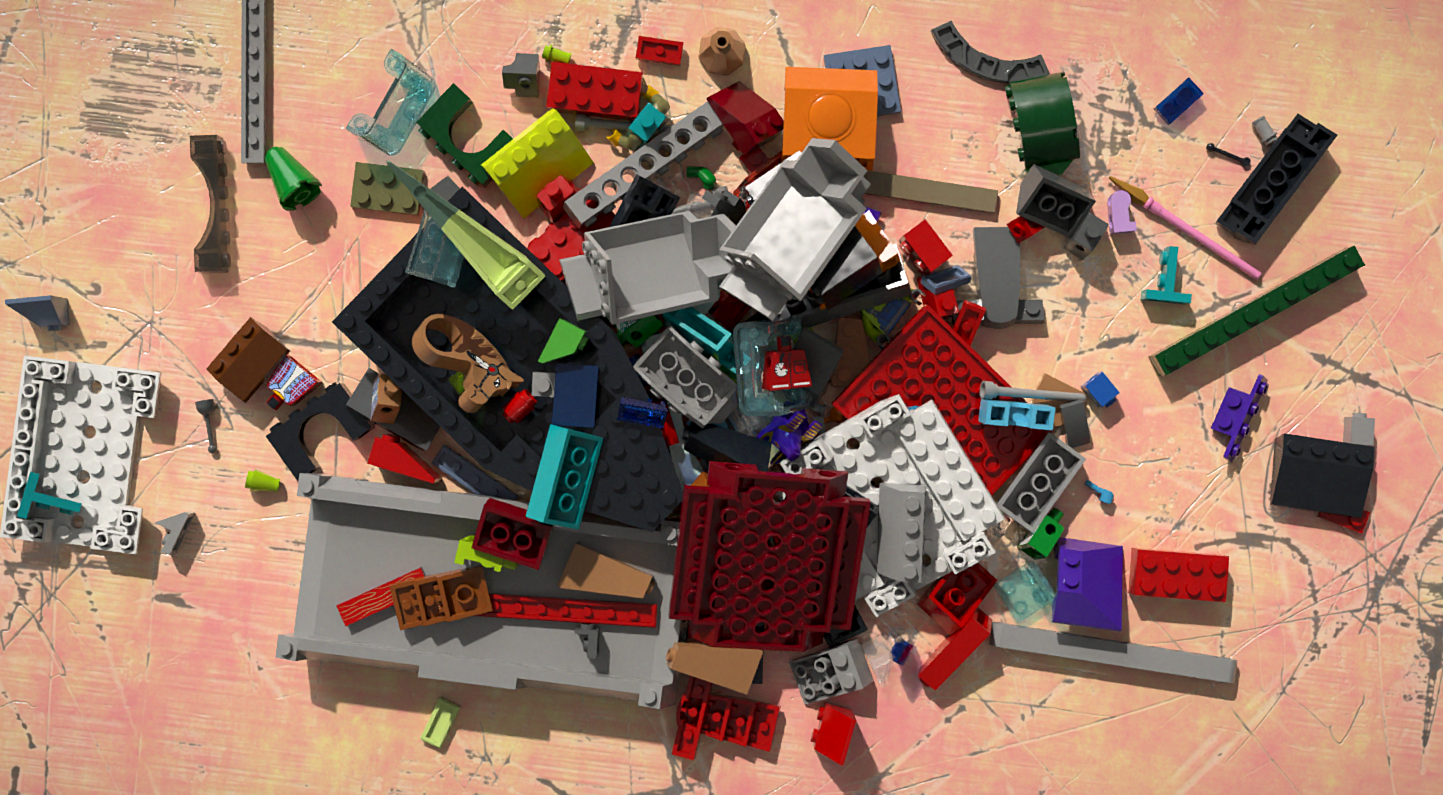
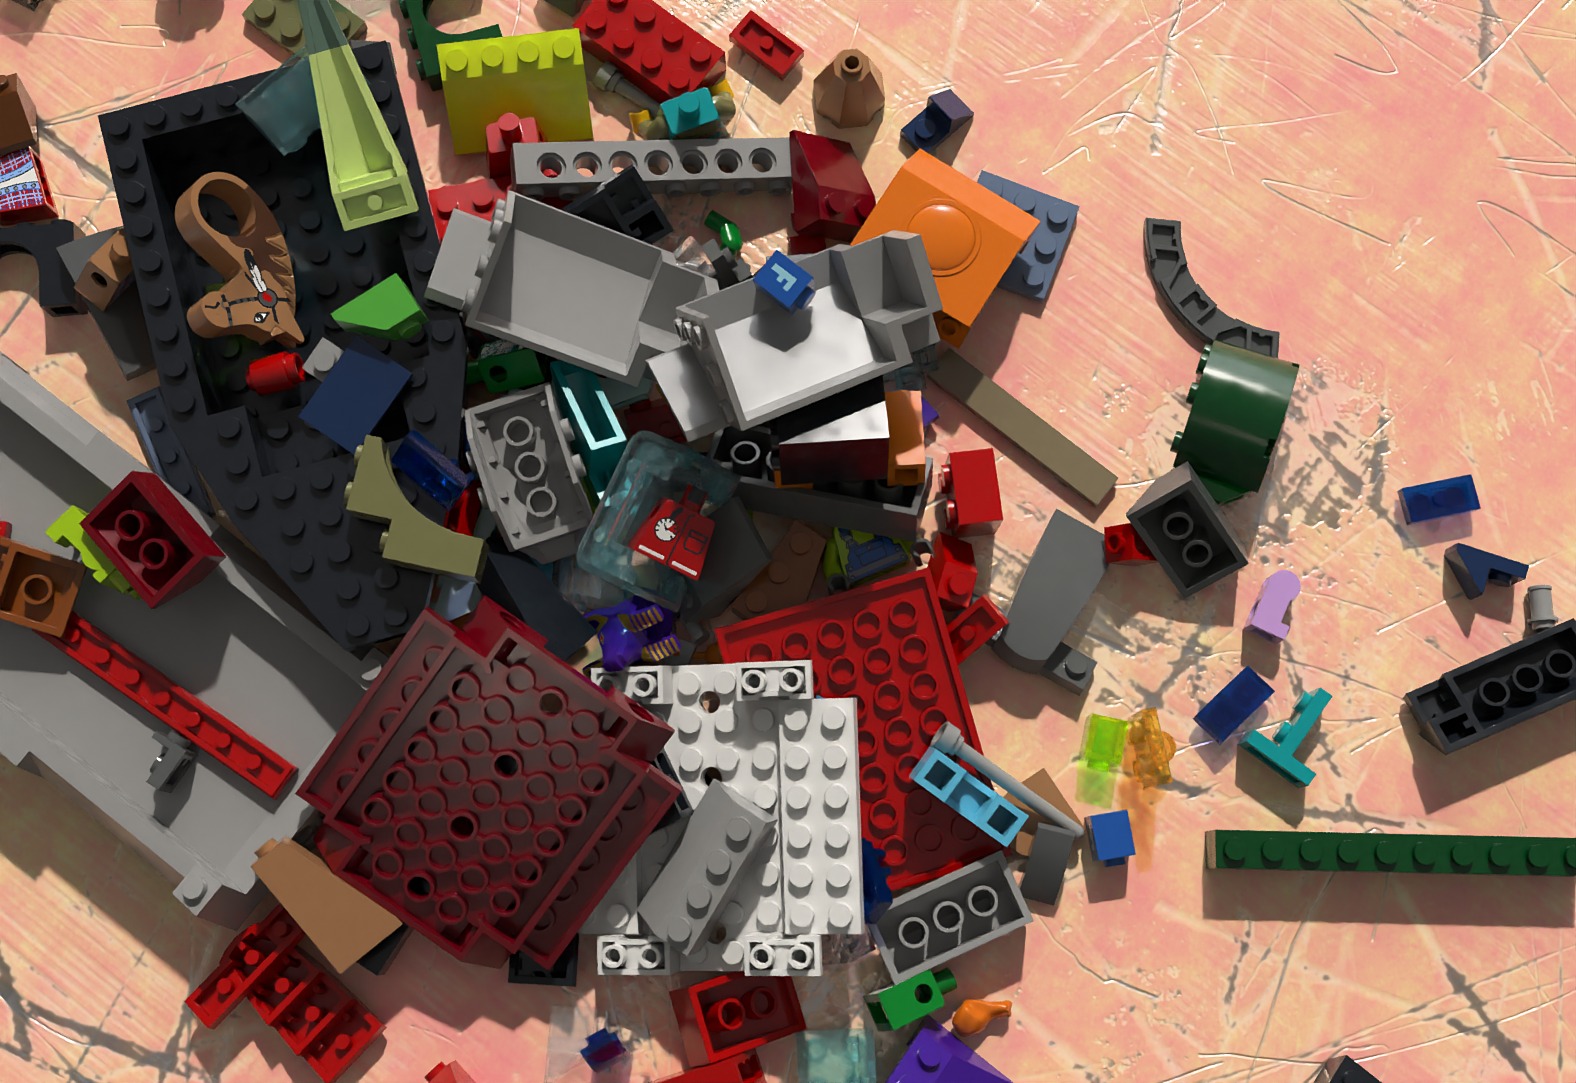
camera: 25 degrees right, 10 degrees down
red slope [367,434,442,484] -> none
teal slope [526,424,603,530] -> none
medium nougat slope [557,542,655,598] -> none
light grey slope [789,638,873,705] -> none
sand blue tile [921,265,972,295] -> none
dark grey torso [1063,212,1109,260] -> none
dark azure hand [1085,479,1114,504] -> none
bright pink piece [1109,176,1261,280] -> none
black hinge [1206,143,1251,167] -> none
dark purple bracket [1211,374,1269,462] -> none
none -> olive arch [344,434,490,584]
none -> blue brick [753,249,816,315]
none -> clear blue plate [861,838,893,924]
none -> dark blue slope [900,89,974,154]
none -> orange animal [952,999,1012,1037]
none -> clear neon green brick [1078,713,1129,772]
none -> clear yellow plate [1124,707,1176,790]
none -> clear blue slope [1193,666,1275,745]
none -> dark blue slope [1444,543,1529,600]

